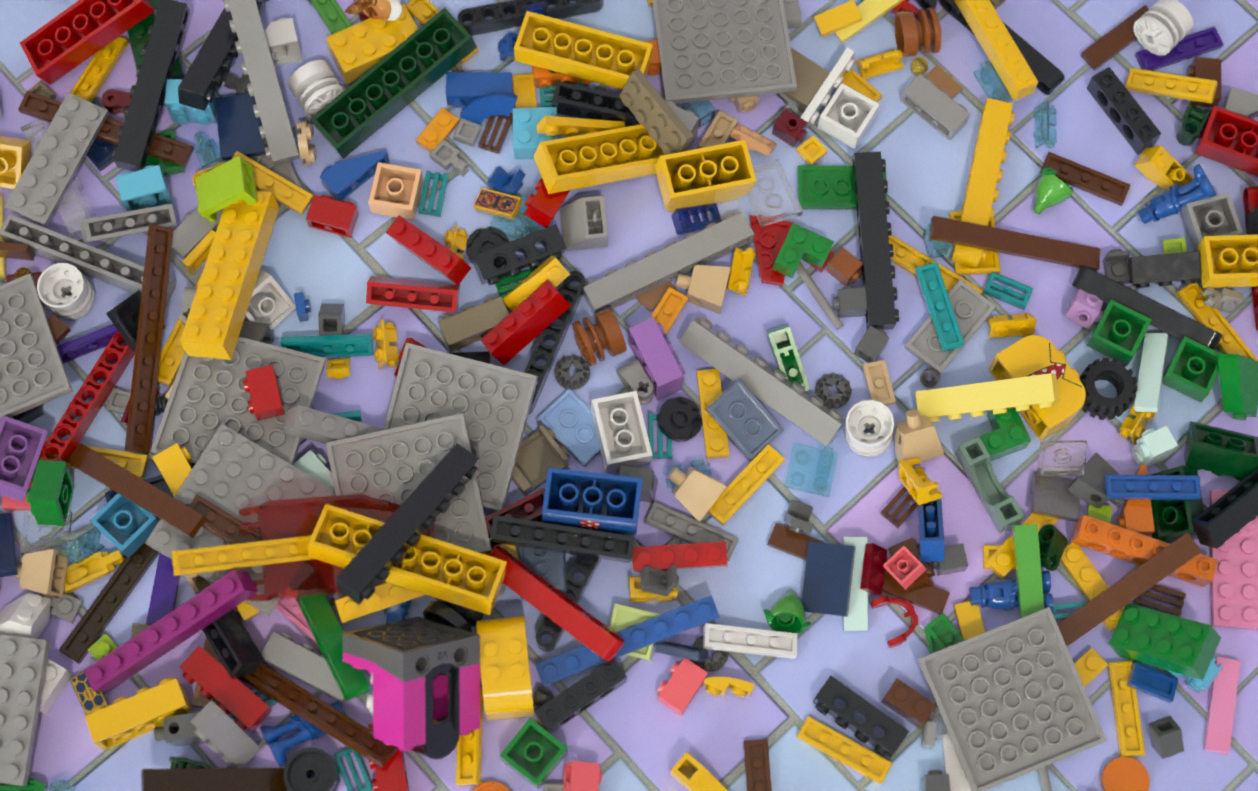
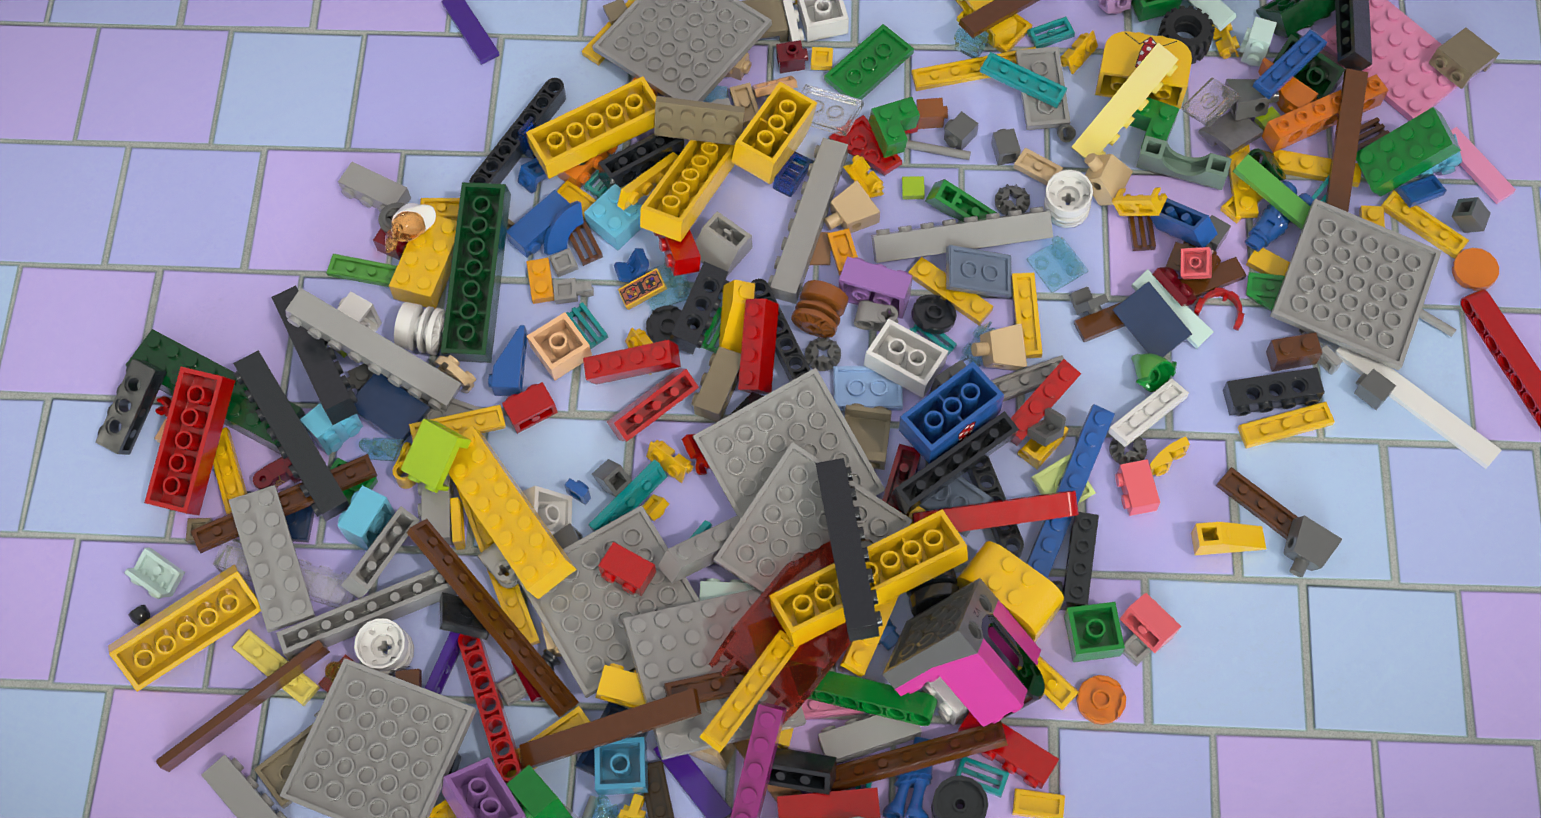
camera: 40 degrees left, 5 degrees down
dark blue tile [655,641,708,661] -> none
black brick [852,151,899,330] -> none
none -> lime tile [902,176,925,200]

